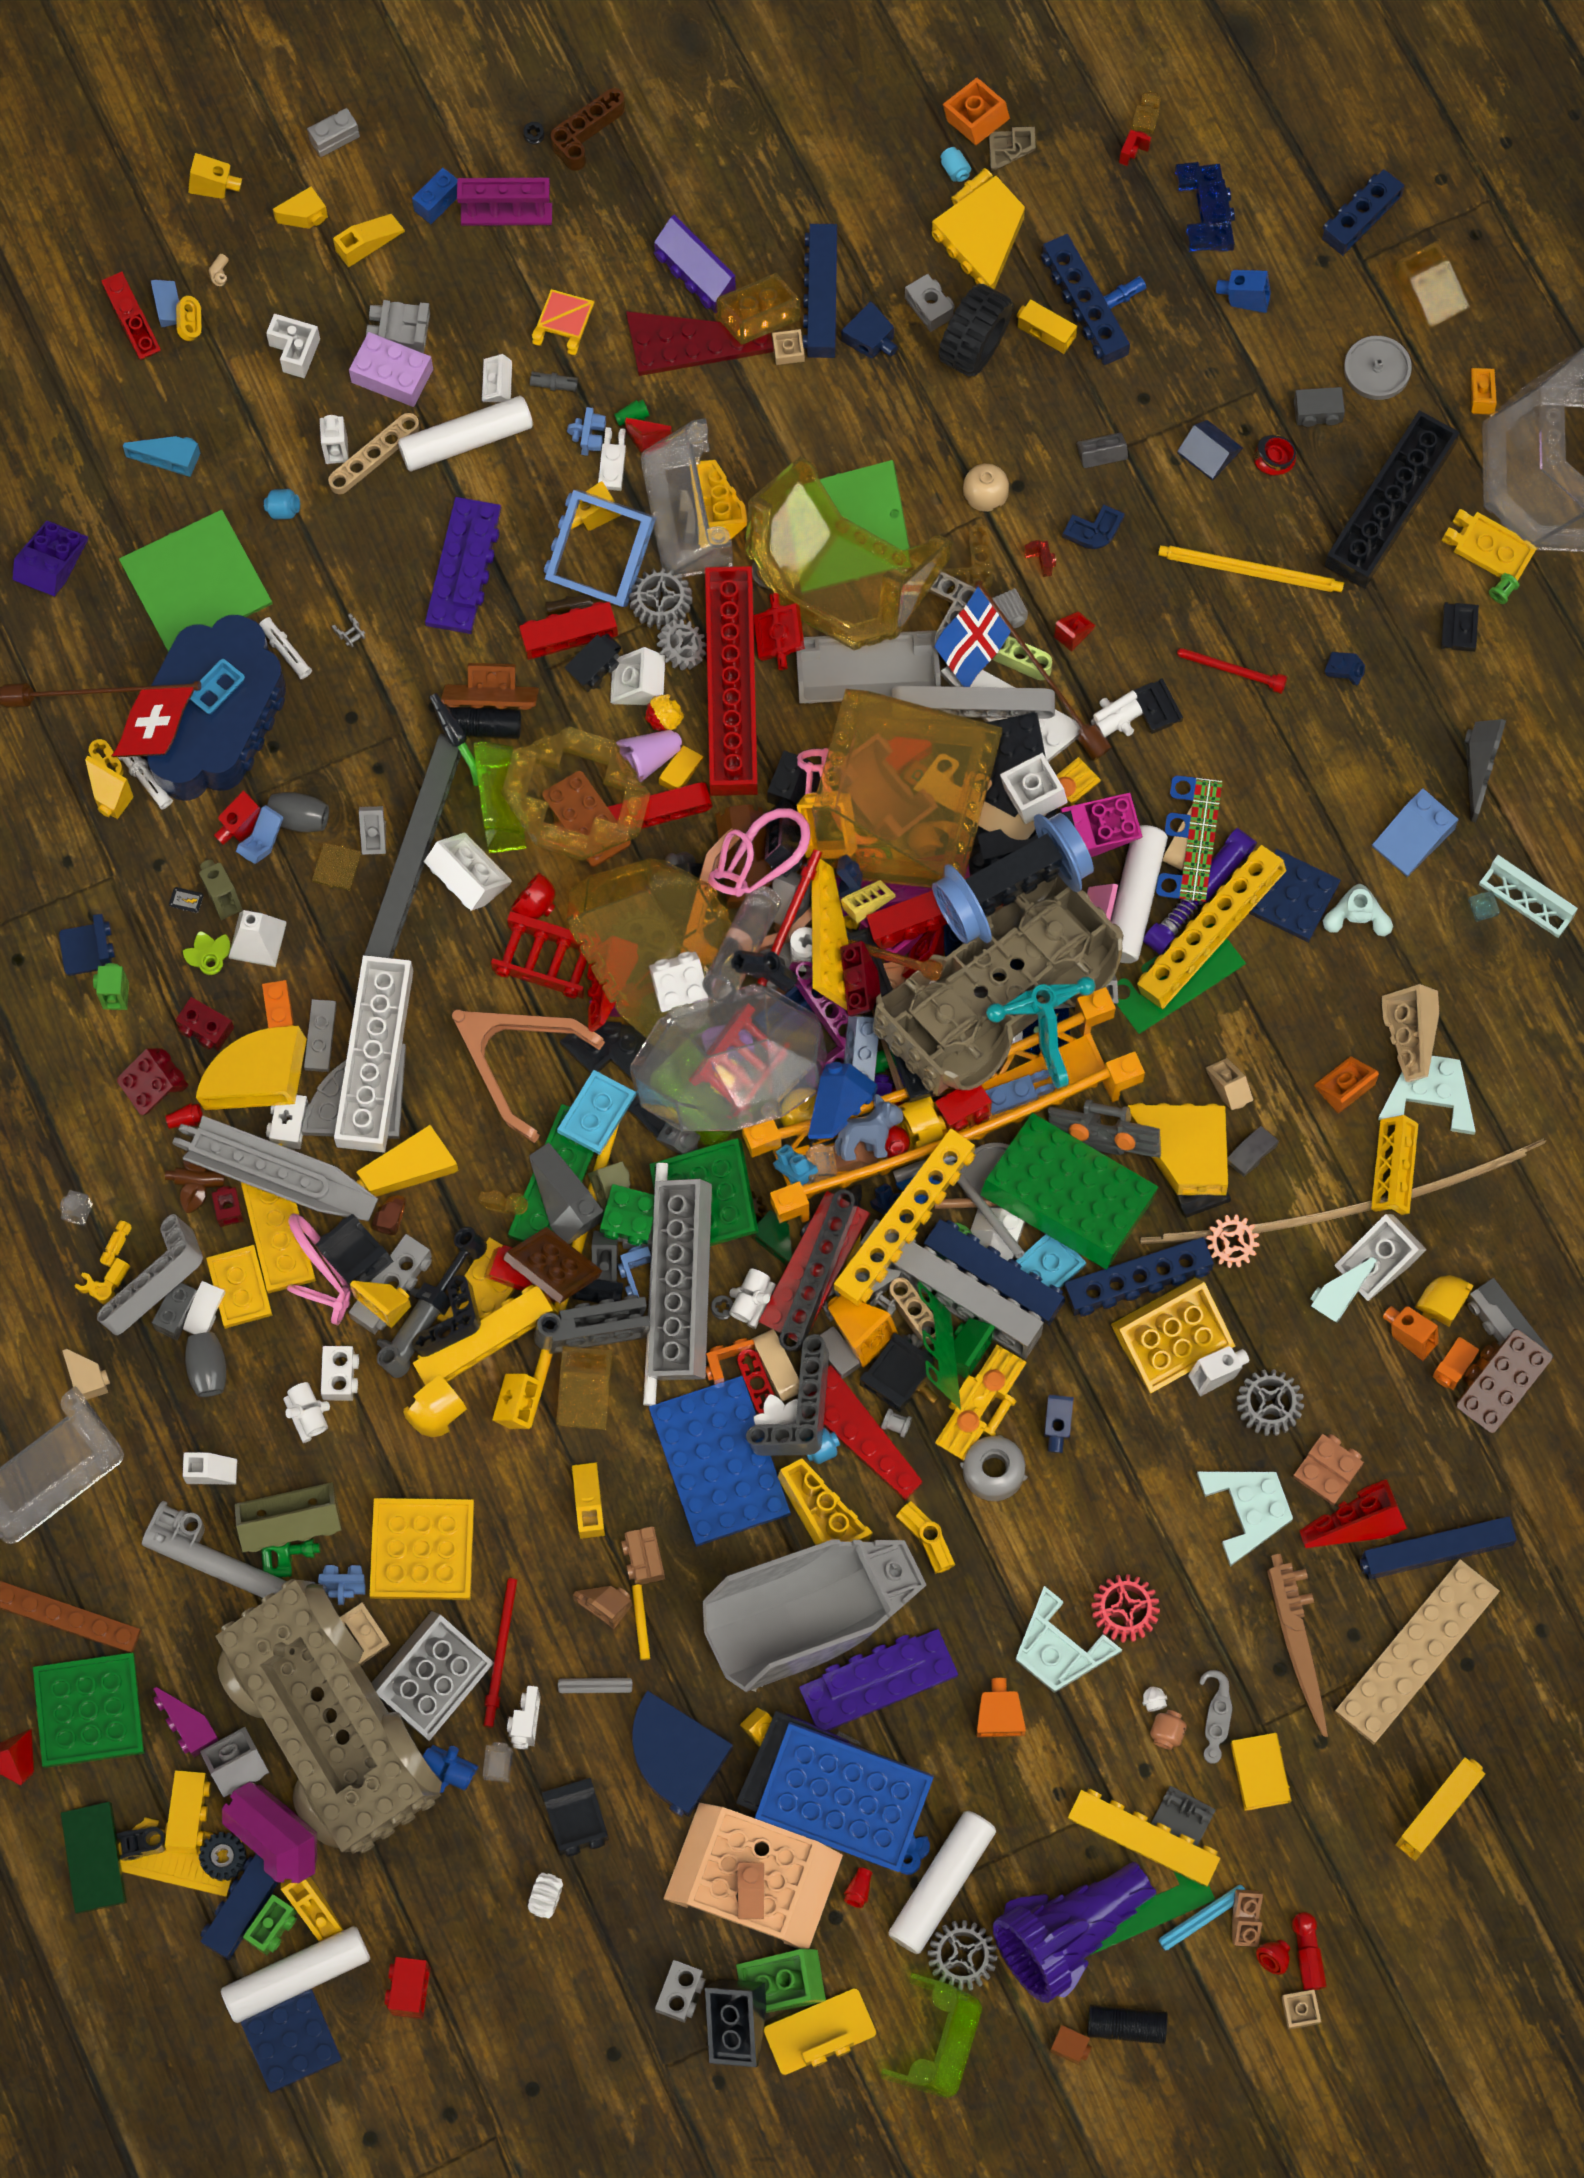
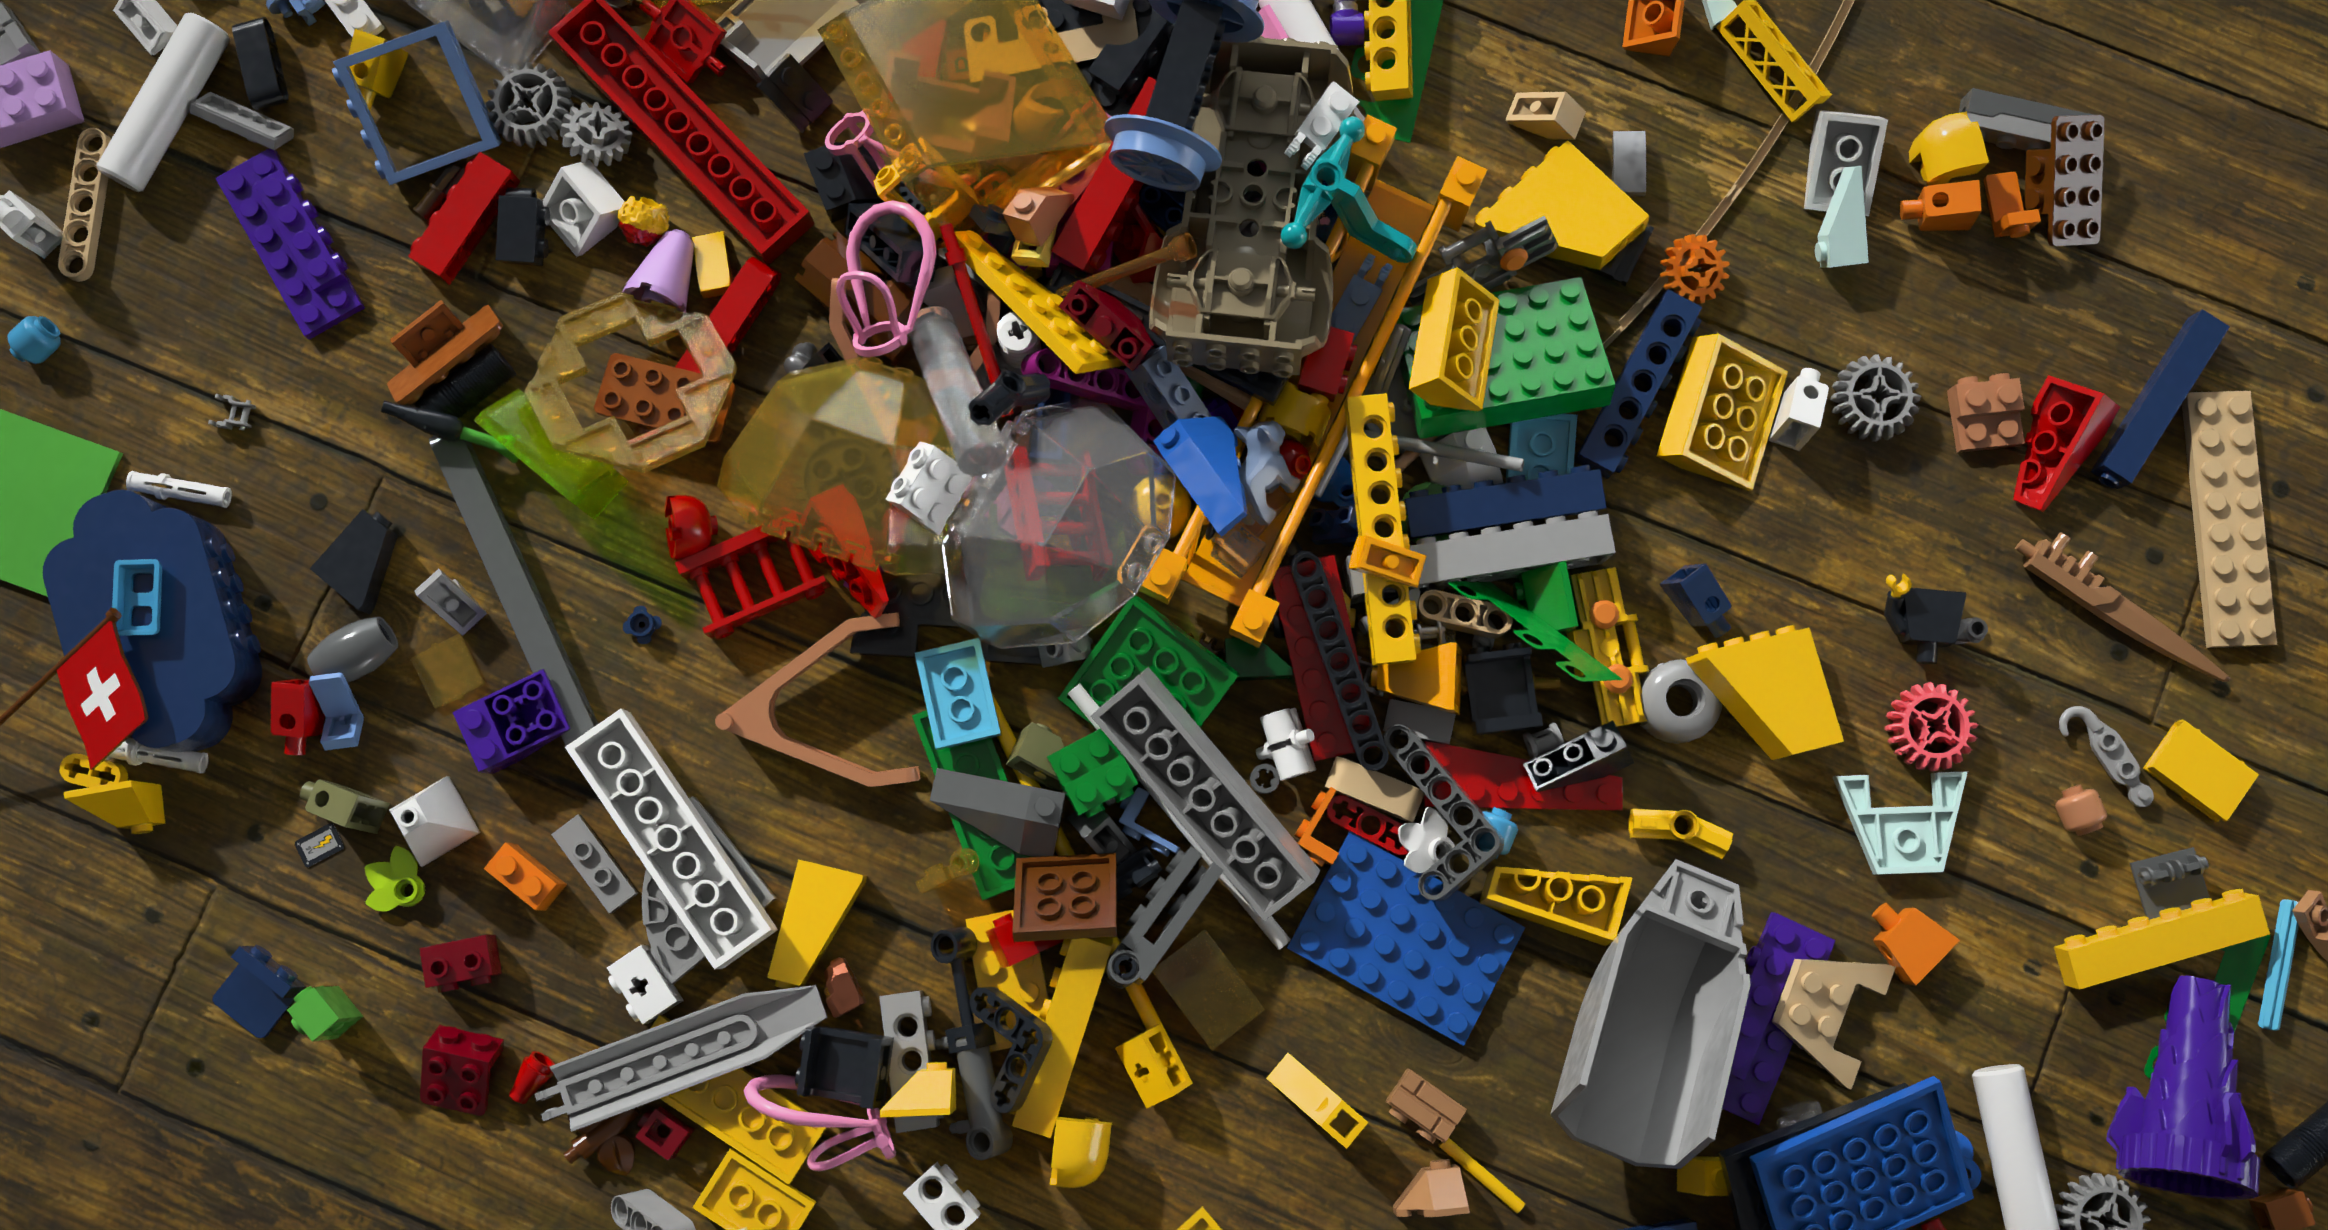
camera: 45 degrees left, 10 degrees up
yellow brick [196,1025,307,1110] -> none
white slope [424,833,512,911] -> none
dark azure hips [773,1144,819,1185] -> none
white plate [1142,1687,1168,1712] -> none
light aqua wing [1197,1472,1293,1567] -> none
none -> light grey plate [190,92,294,150]
none -> black beam [232,17,289,111]
none -> black slope [310,509,398,615]
none -> dark purple slope [453,669,571,774]
none -> dark blue plate [623,606,662,644]
none -> black plate [755,54,833,133]
none -> nougat slope [1002,186,1075,247]
none -> white hinge [1284,81,1359,171]
none -> light orange slope [1349,535,1426,588]
none -> light grey axle [1367,324,1411,395]
none -> yellow slope [1409,267,1499,412]
none -> black slope [1523,720,1634,792]
none -> yellow slope [1686,625,1844,760]
none -> tan wing [1772,959,1896,1090]
none -> black torso [1884,573,1988,664]

